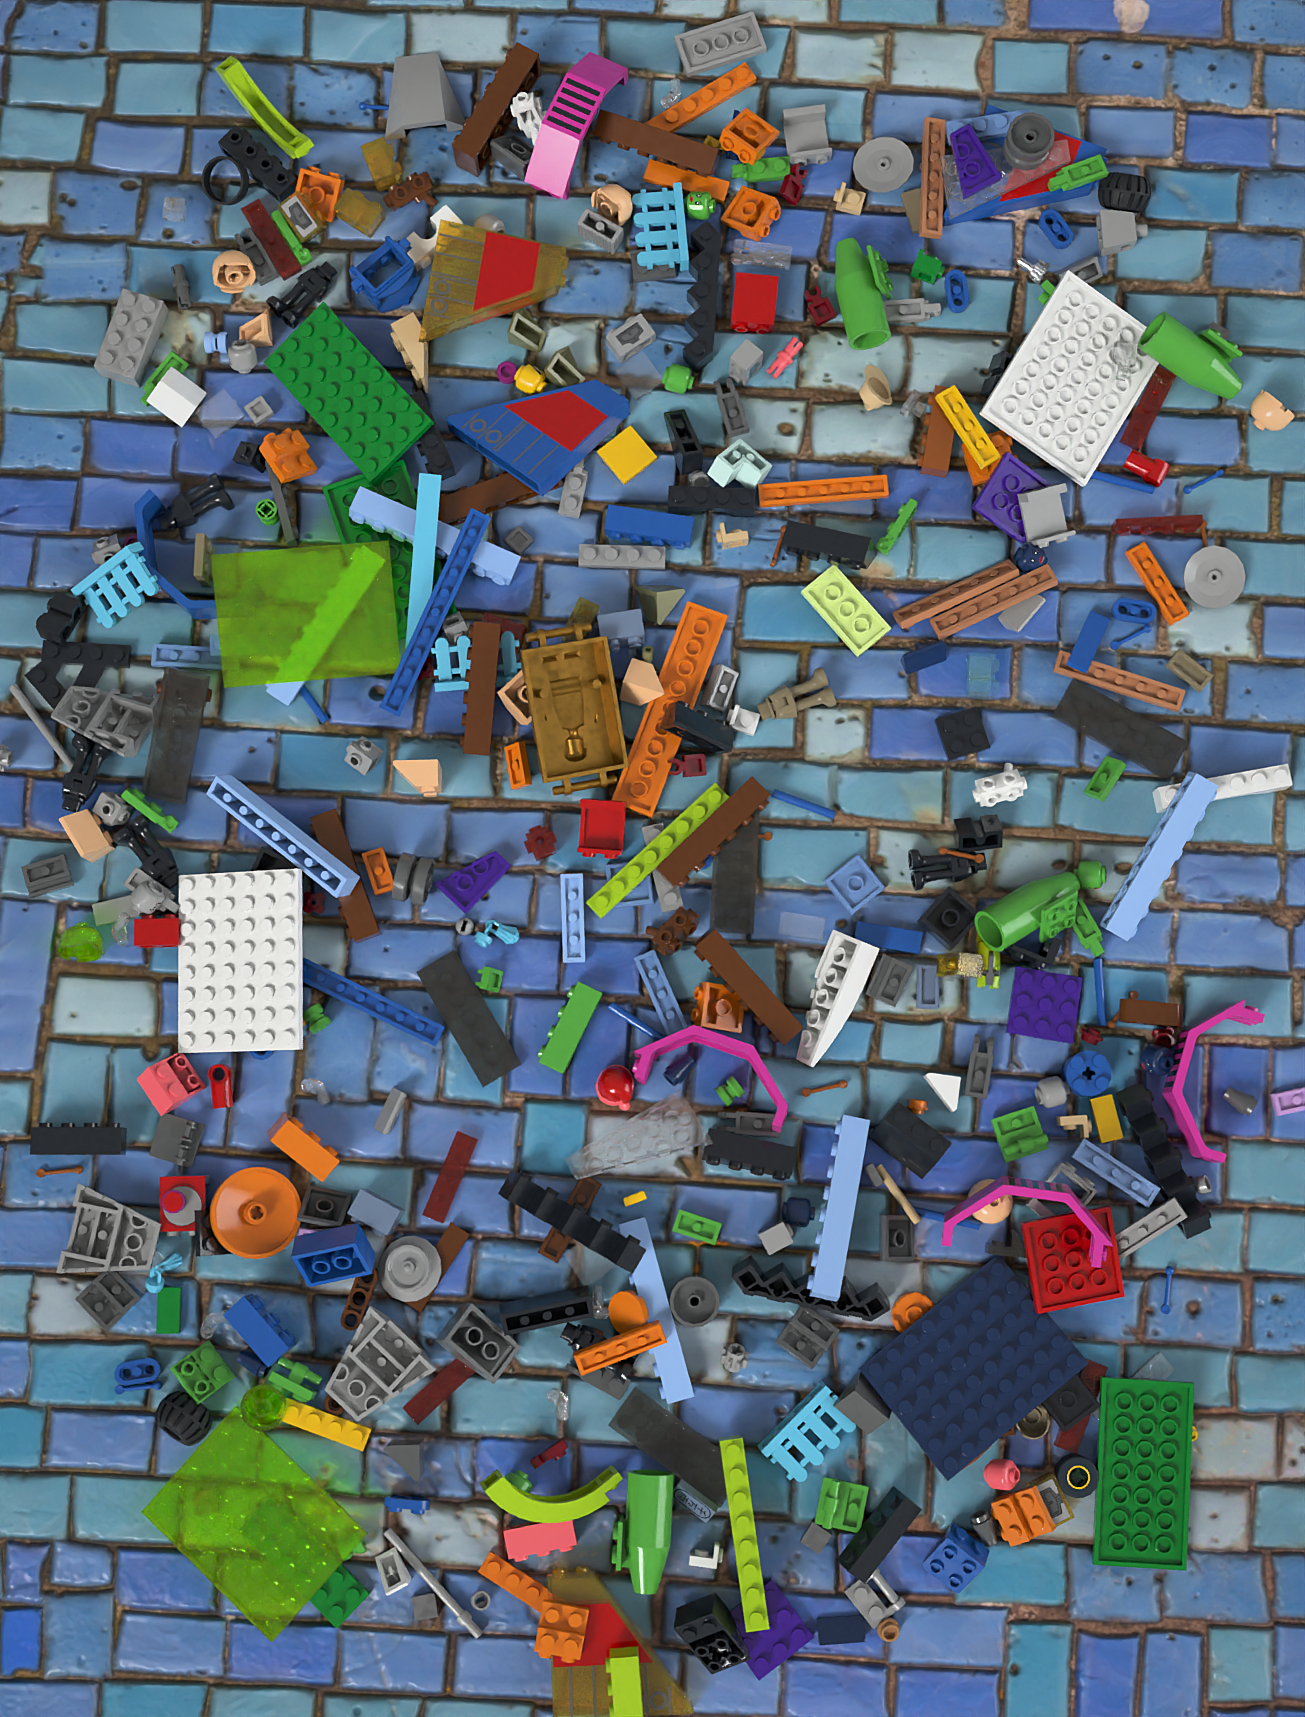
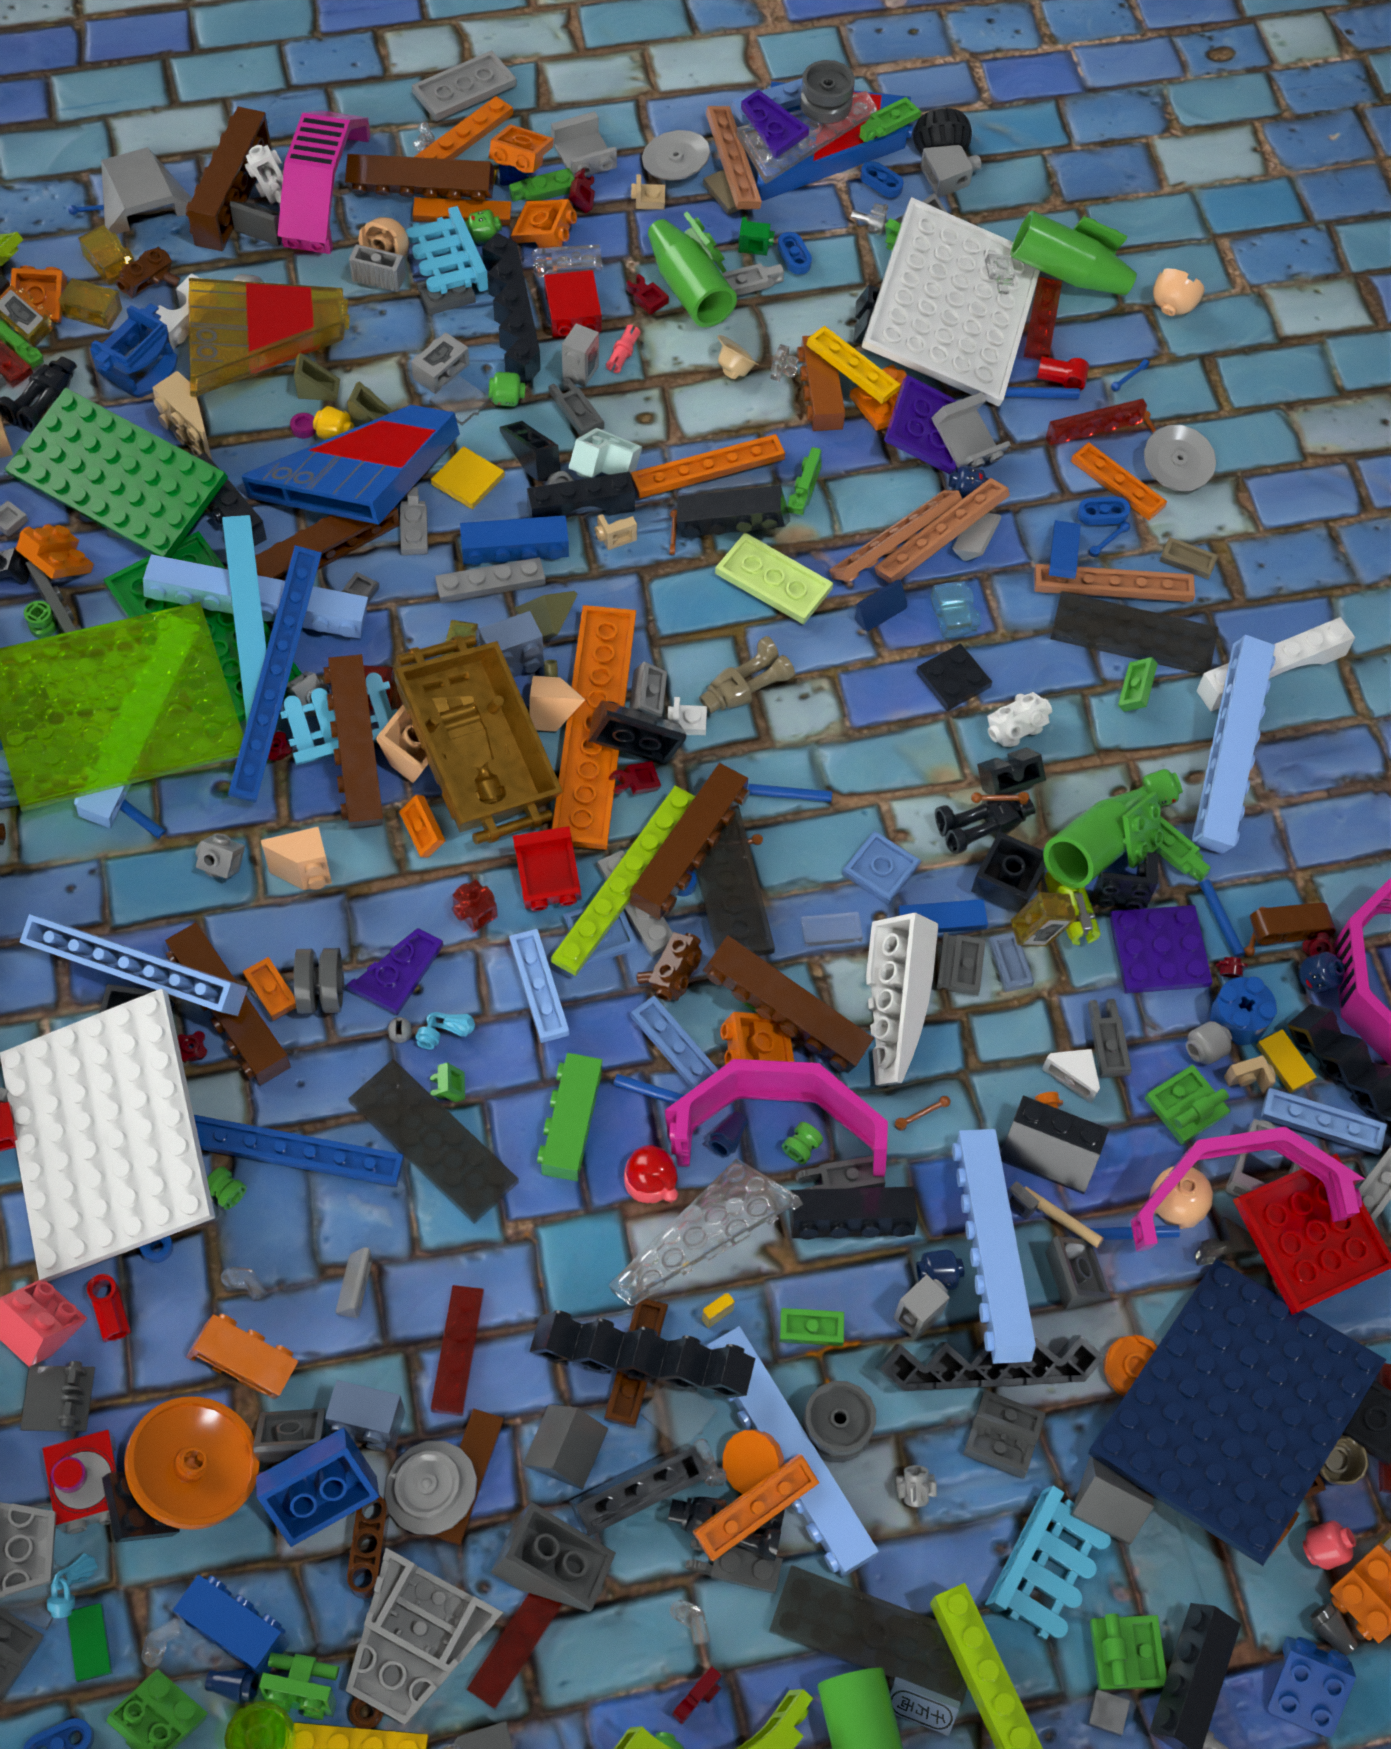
camera: 20 degrees left, 20 degrees down
none -> dark grey slope [523,1404,608,1490]

